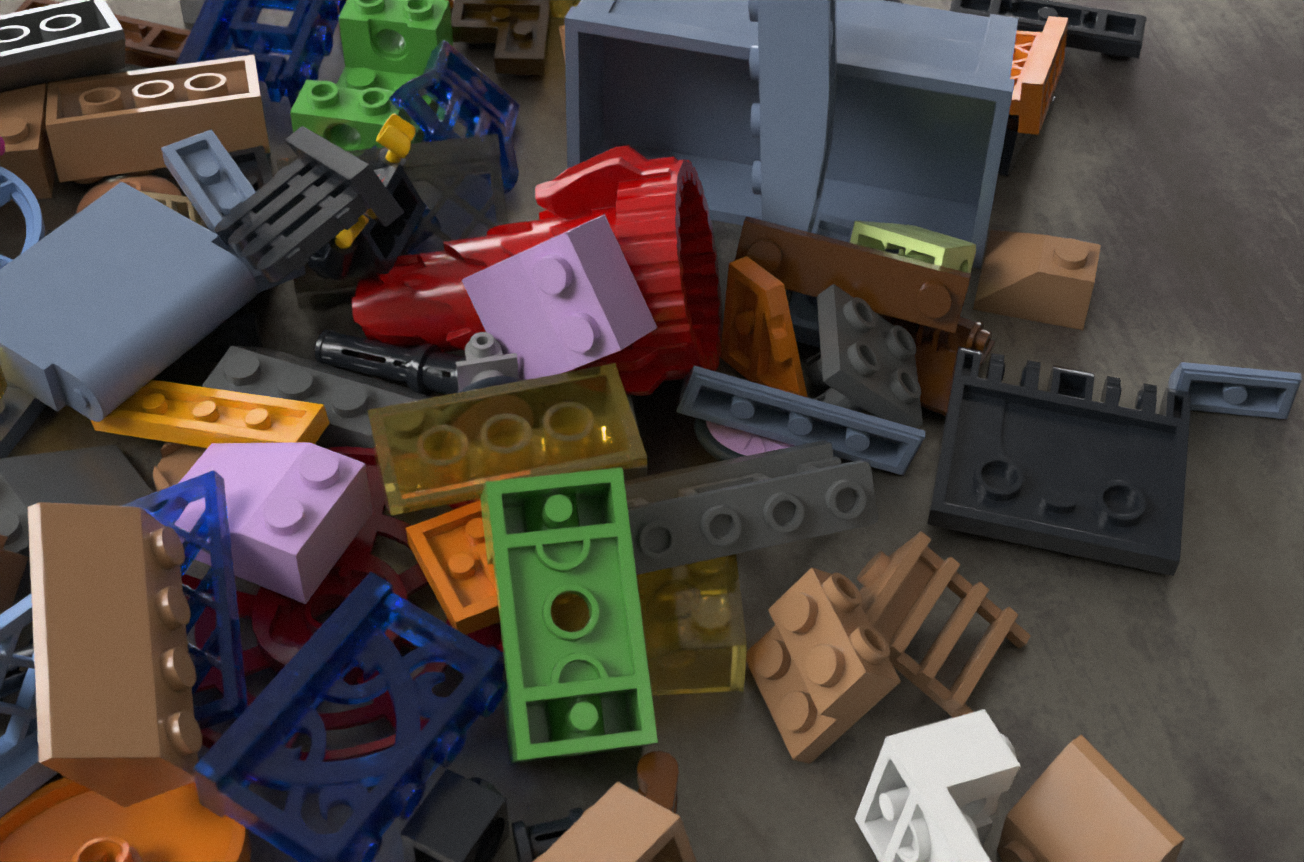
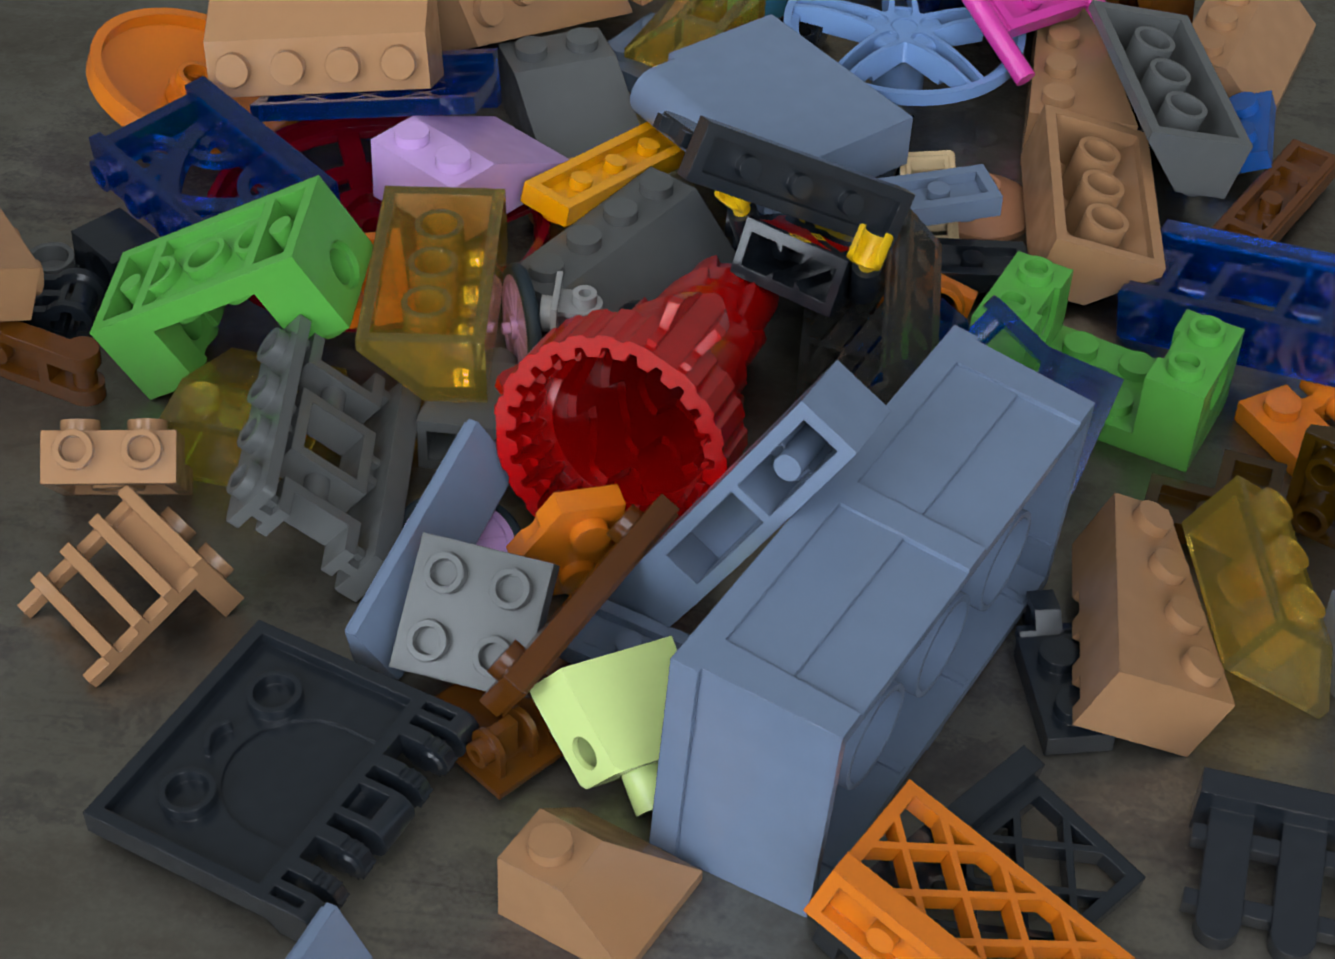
camera: 105 degrees right, 5 degrees down
lavender slope [462,214,657,383] -> none

